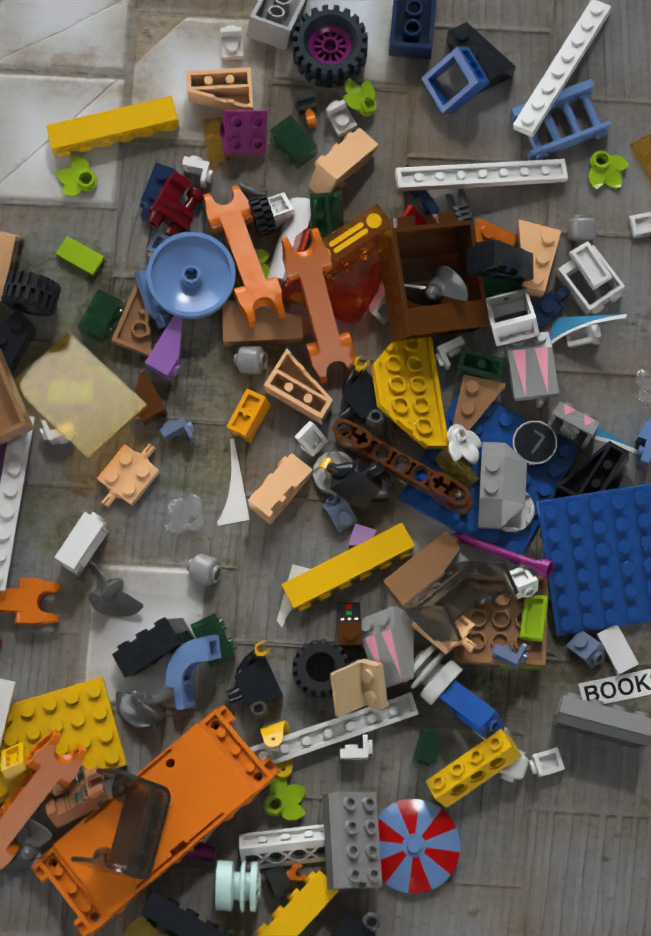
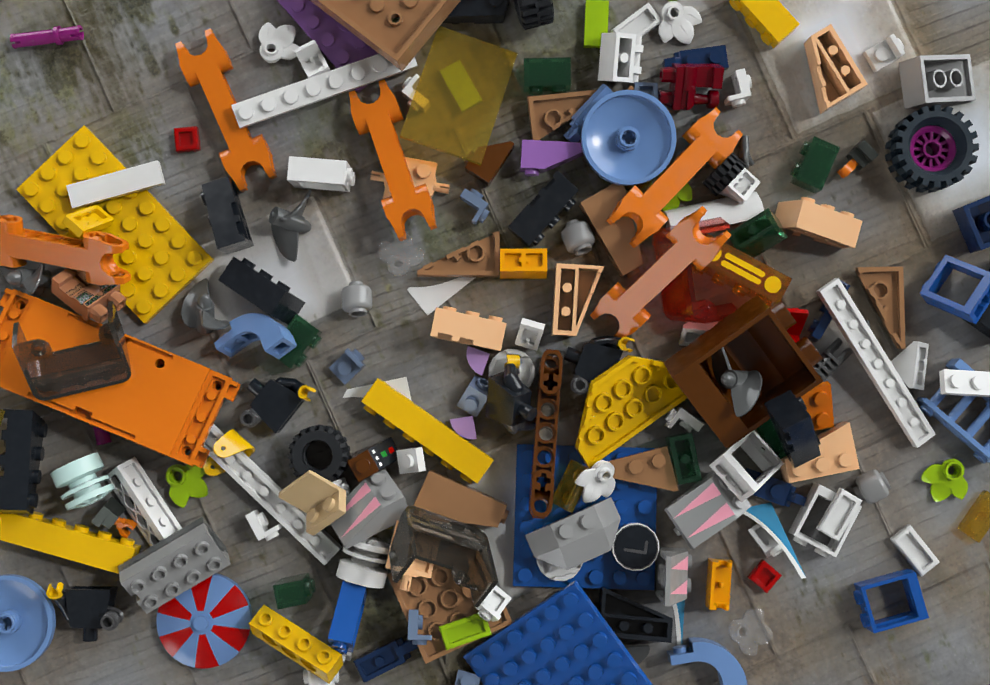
camera: 60 degrees right, 10 degrees up
clear yellow plate [203,117,230,162] -> none
magenta plate [220,109,268,155] -> none
white bracket [326,99,357,138] -> none
lime plate [343,78,377,117] -> none
magenta piece [454,532,554,578] -> none
none -> black wedge [200,176,254,254]
none -> sand blue bracket [329,348,366,385]
none -> orange piece [349,79,437,241]
none -> dark blue hinge [353,637,418,683]
none -> white bracket [396,447,426,474]
none -> medium nougat wing [417,231,500,277]
none -> lavender tile [467,346,490,376]
none -> black wedge [508,170,578,248]
none -> white brick [598,32,644,83]
none -> white tile [611,2,662,37]
none -> white plate [658,1,702,44]
none -> light orange hinge [705,558,732,611]
none -> red tile [747,559,782,593]
none -> medium nougat wing [855,267,906,349]
none -> white slope [891,341,929,390]

